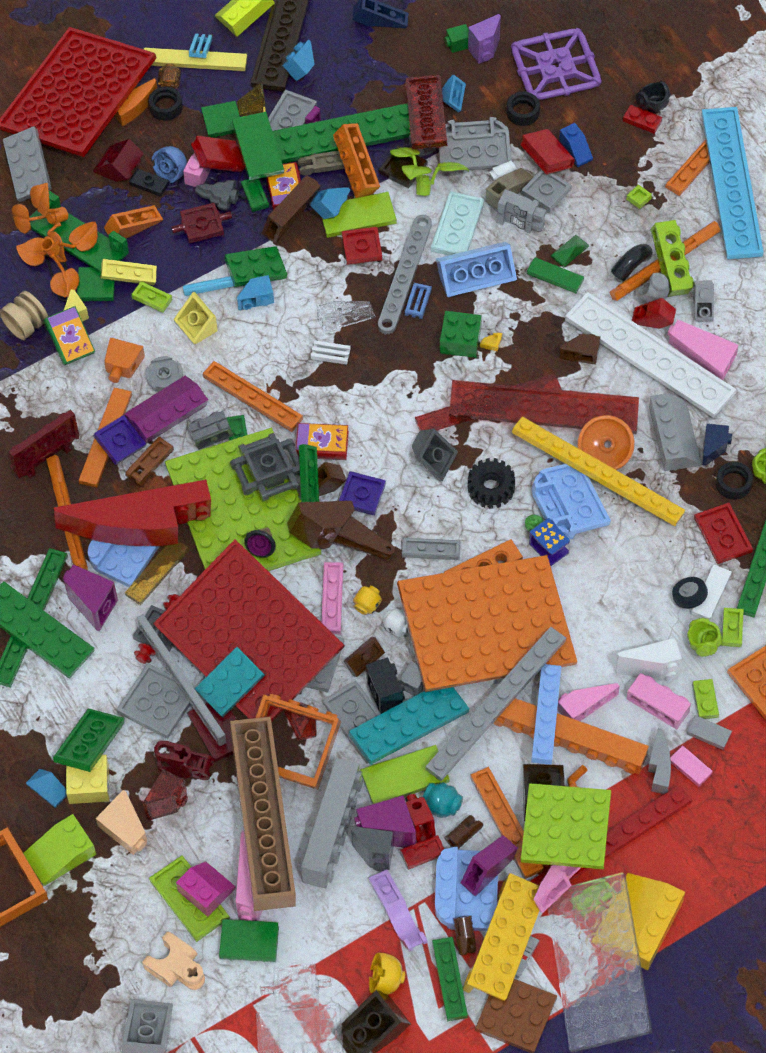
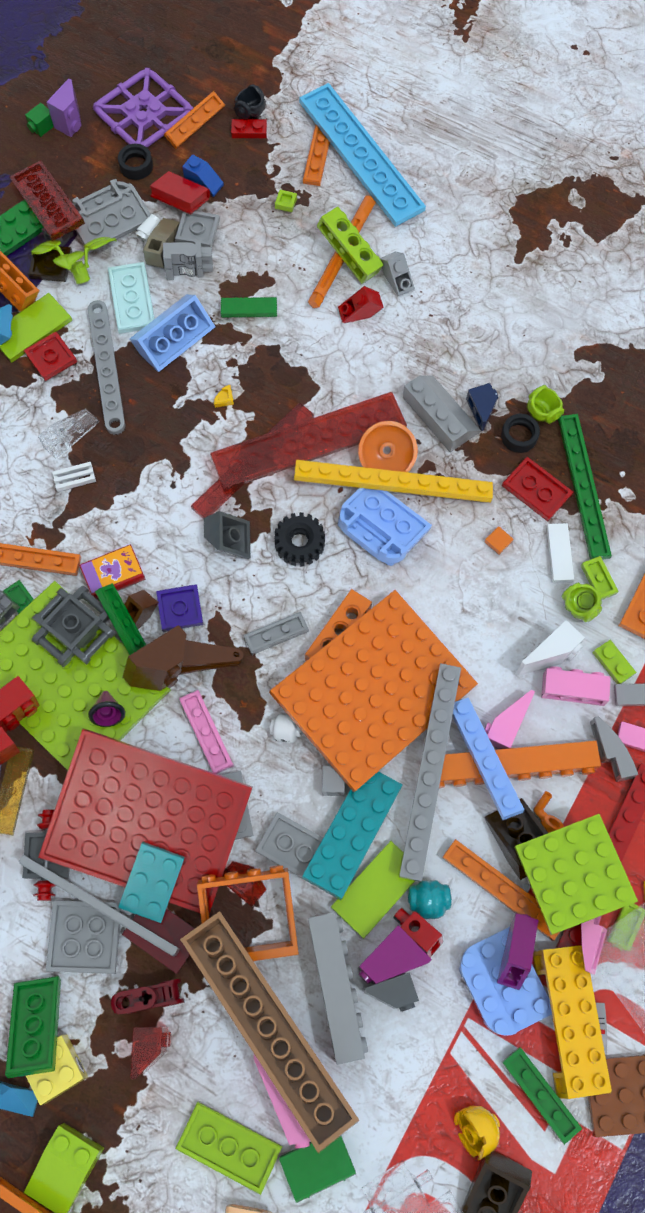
camera: 30 degrees left, 10 degrees up
light nougat slope [96,790,147,855] -> none
dark pink slope [176,861,236,917] -> none
reddish brown plate [344,637,385,677] -> none
yellow head [353,585,382,615] -> none
black brick [366,657,405,714] -> none
lavender piece [369,869,428,951] -> none
red plate [400,835,444,870] -> none
medium blue tile [405,283,432,319] -> none
dark azure slope [437,75,466,112] -> none
green brick [440,311,482,358] -> none
reddish brown hinge [445,815,484,849] -> none
reddish brown hinge [453,915,476,956] -> none
bright green plate [525,514,543,532] -> none
piece [529,518,570,566] -> none
green slope [551,235,589,268] -> none
reddish brown slope [560,333,601,365] -> none
white plate [565,292,736,418] -> none
black cylinder [611,244,653,281] -> none
light grey hair [636,273,670,304] -> none
bright pink slope [667,320,739,380] -> none
black wheel [672,577,708,609] -> none
none -> orange tile [164,91,225,149]
none -> orange tile [484,526,514,555]

